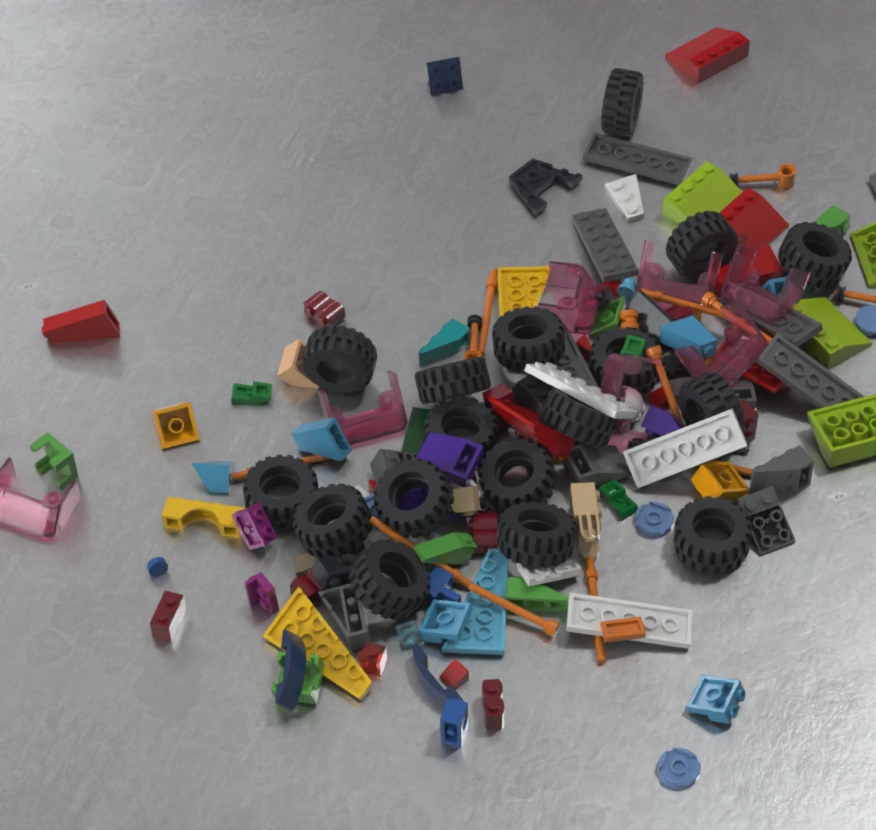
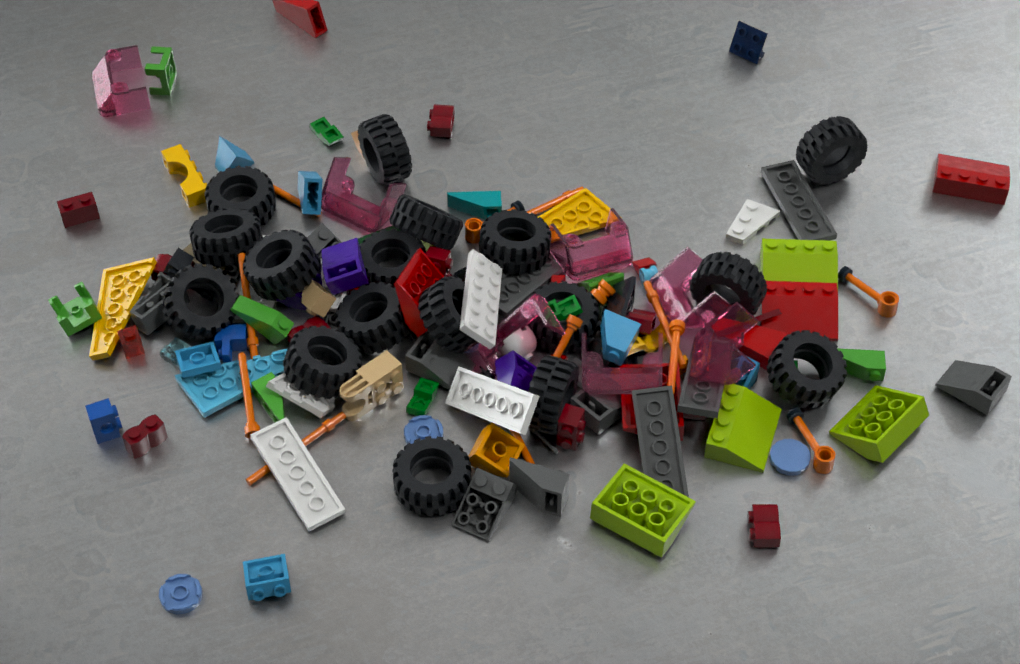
camera: 50 degrees right, 0 degrees up
blue tile [147,557,168,577] -> none
light orange slope [151,401,200,449] -> none
magenta bracket [232,502,277,550] -> none
magenta bracket [244,572,279,614] -> none
dark blue slope [275,629,306,711] -> none
dark blue slope [413,642,464,706] -> none
red slope [439,658,469,689] -> none
black wing [509,158,583,215] -> none
dark grey plate [572,208,639,283] -> none
black piece [594,286,612,311] -> none
orange tile [600,617,646,643] -> none

